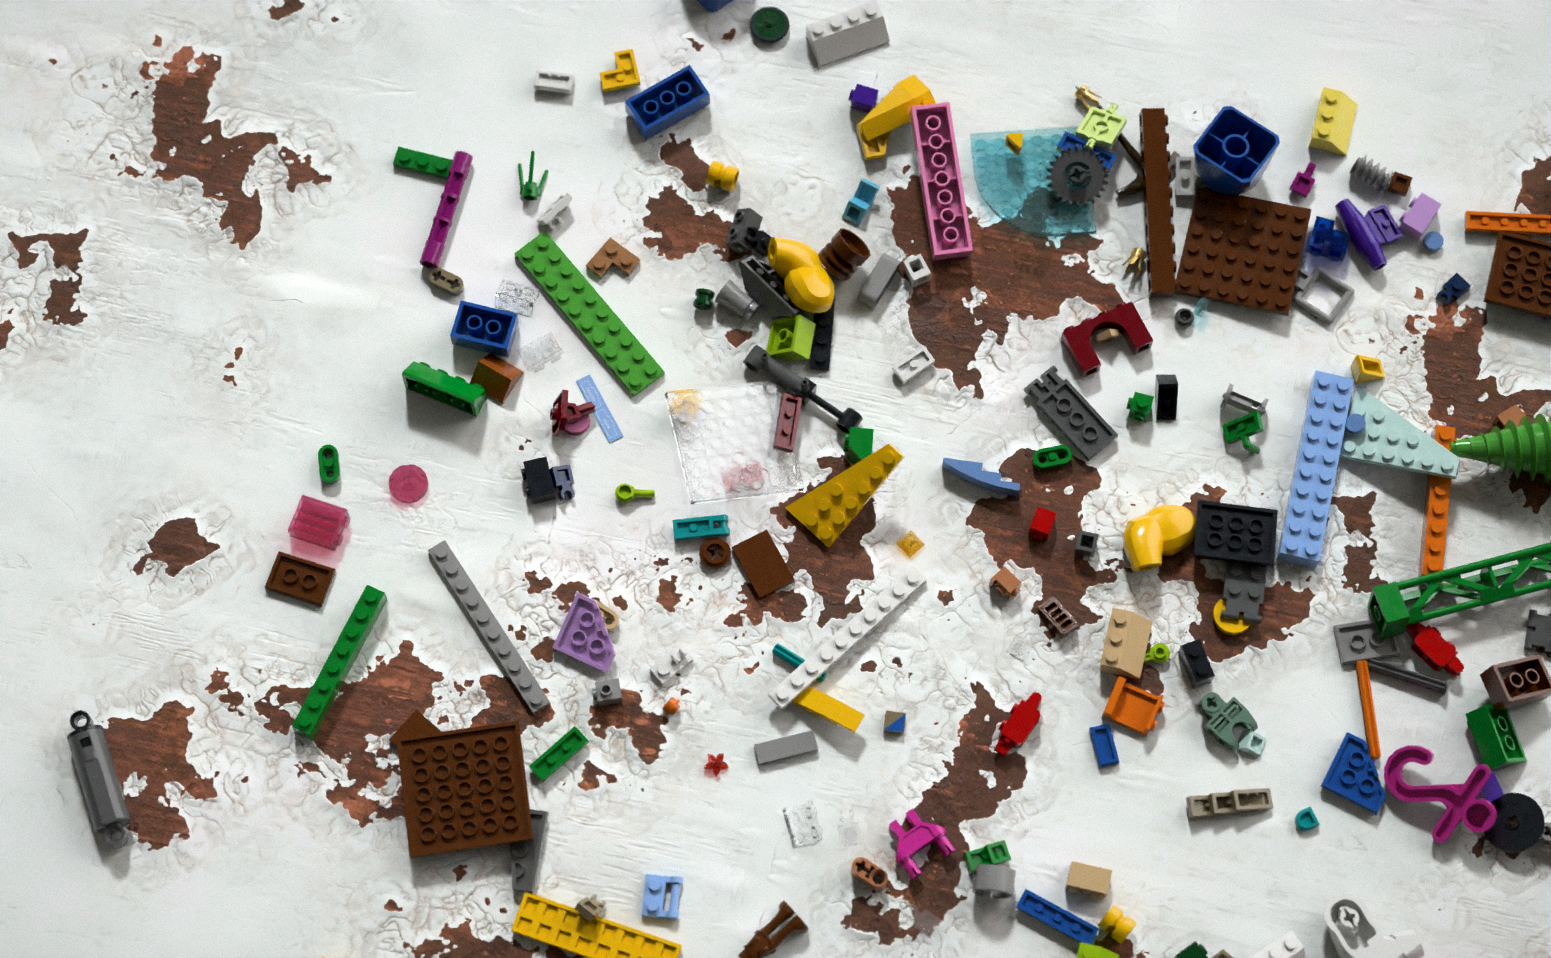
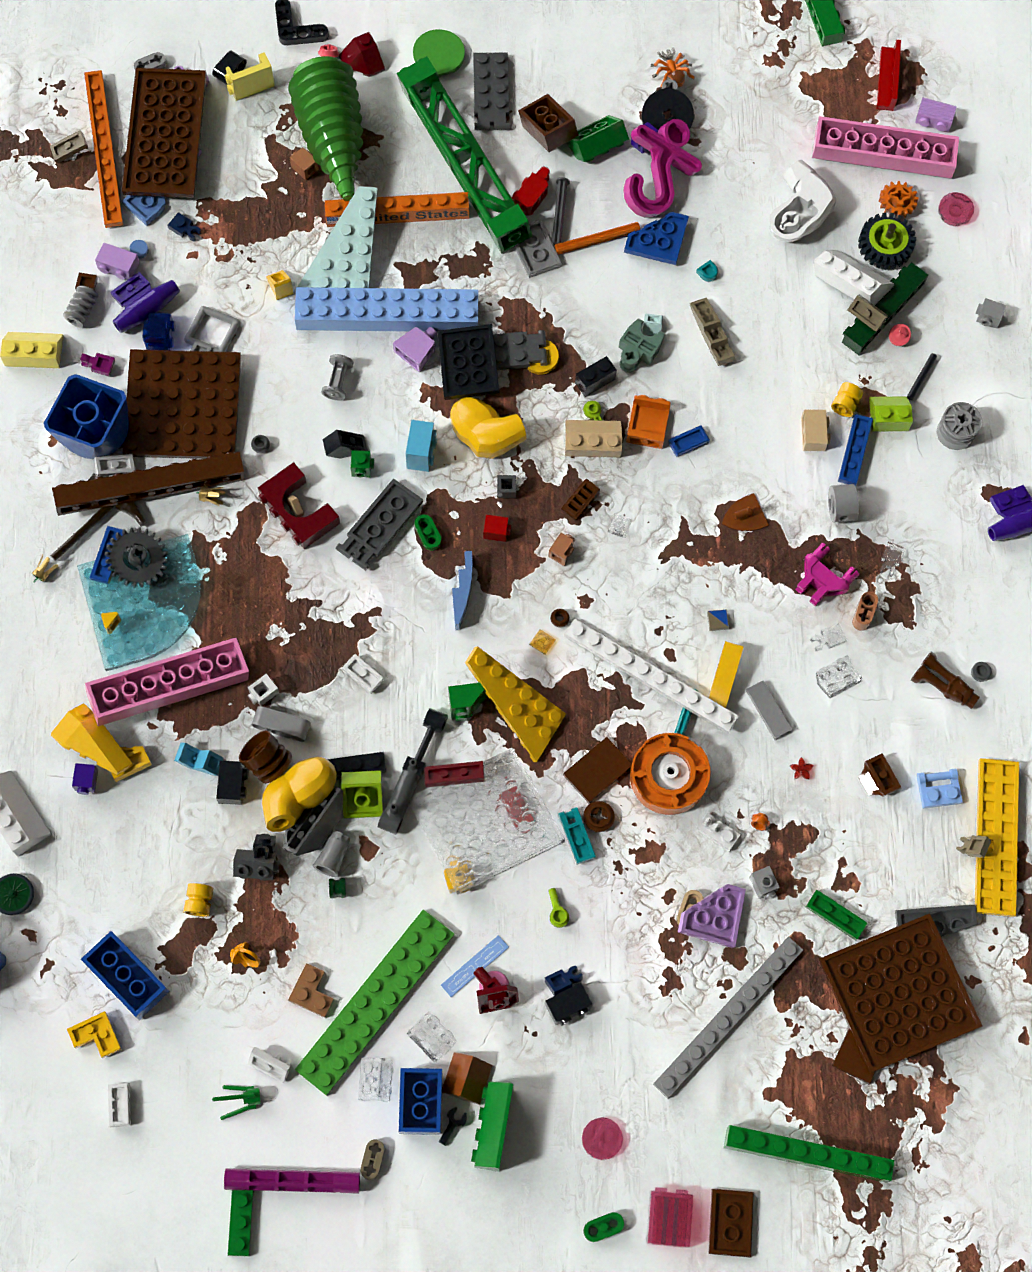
camera: 105 degrees left, 0 degrees up
green slope [963,840,1011,874] -> none
red hinge [994,692,1042,757] -> none
yellowish green plate [1076,102,1127,151] -> none
clear light blue tile [1194,297,1210,317] -> none
green plate [1222,411,1264,455] -> none
medium blue tile [1346,414,1366,434] -> none
none -> medium blue tile [122,195,166,226]
none -> black brick [216,760,249,805]
none -> light orange piece [230,942,261,968]
none -> lavender torso [393,327,437,372]
none -> medium azure brick [405,420,437,472]
none -> black bar [438,1107,467,1146]
none -> reddish brown plate [550,609,569,628]
none -> orange piece [630,733,710,815]
none -> dark orange shield [722,493,769,531]
none -> reddish brown slope [859,753,901,797]

